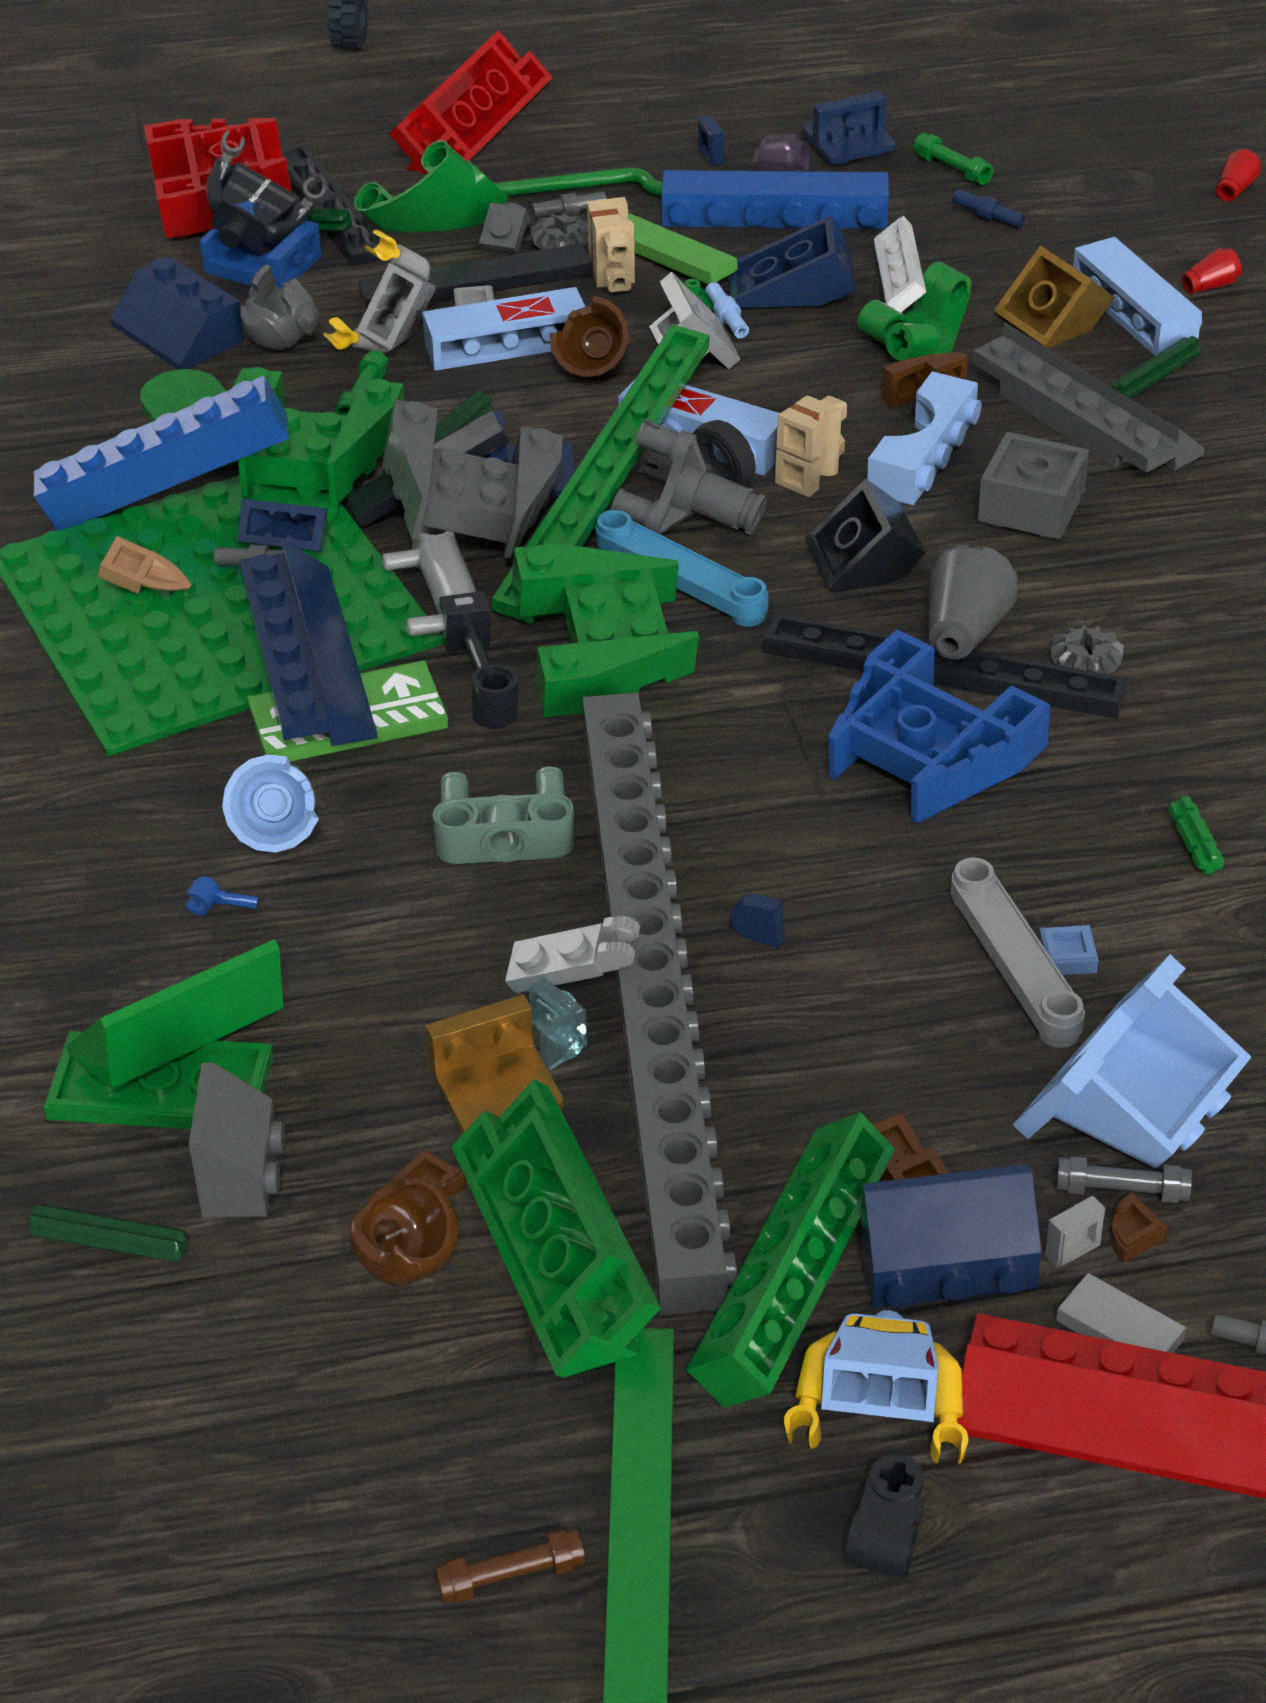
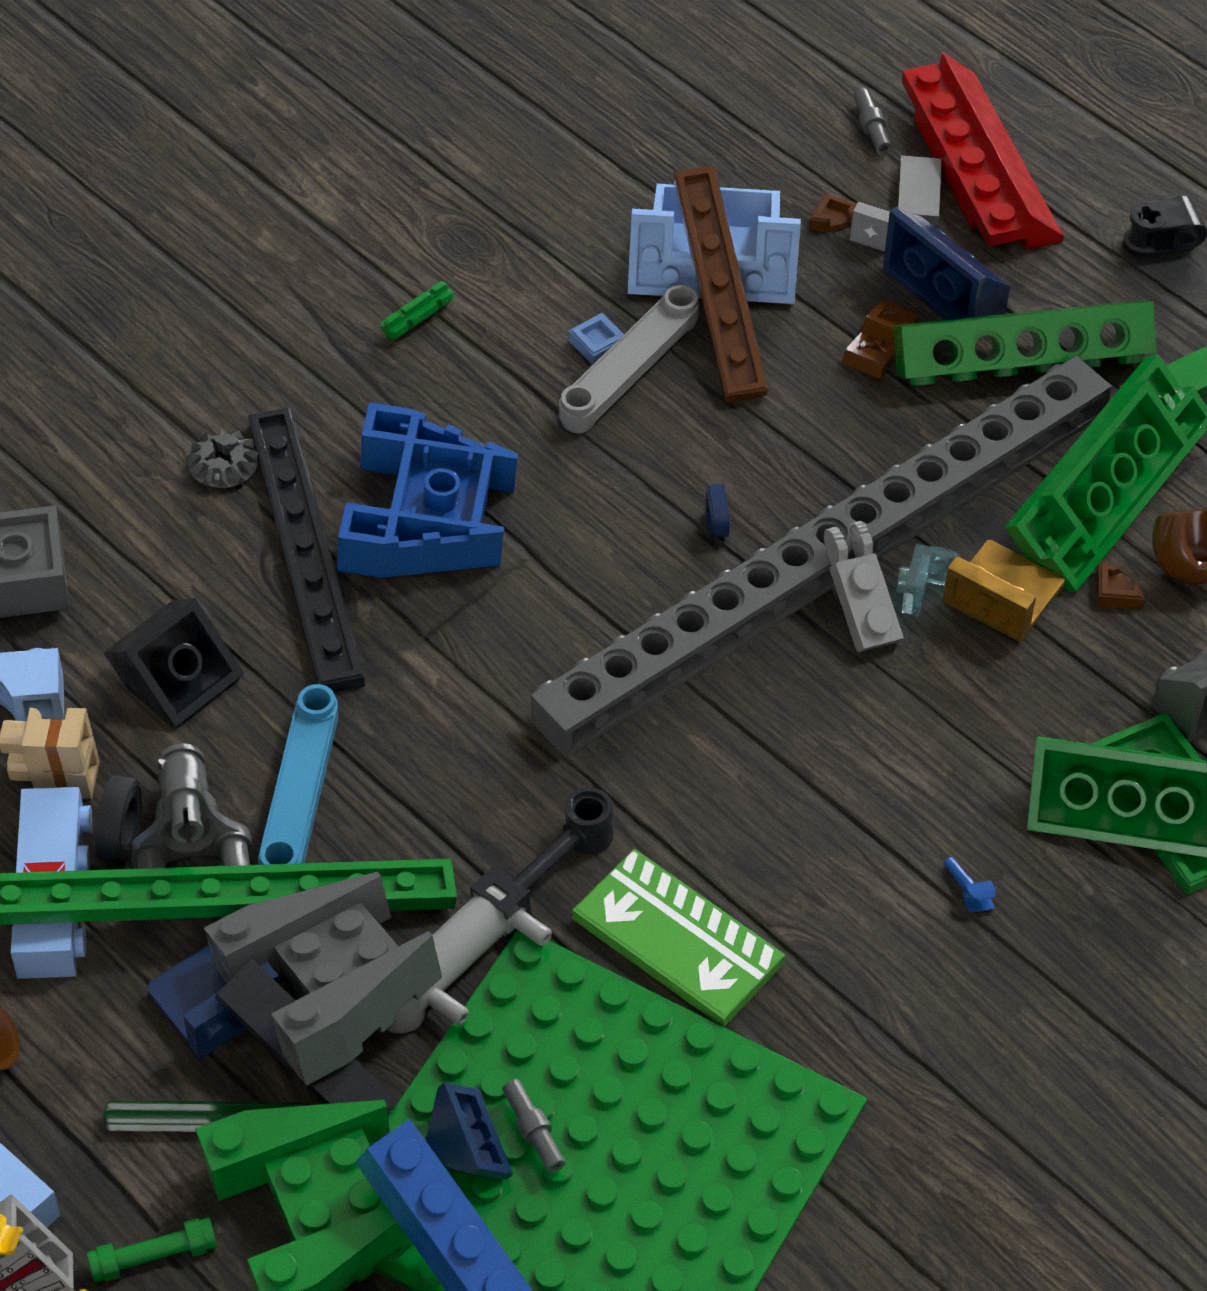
camera: 125 degrees left, 10 degrees up
medium nougat plate [97,536,191,594] -> none
light blue helmet [222,754,319,853] -> none
dark blue slope [239,539,378,746] -> none
sand green piece [433,766,575,864] -> none
green wedge [512,543,699,718] -> none
torso [784,1310,968,1464] -> none
dark grey cone [929,544,1018,659] -> none
dark grey bar [1056,1155,1192,1204] -> none
none -> reddish brown tile [673,165,768,403]

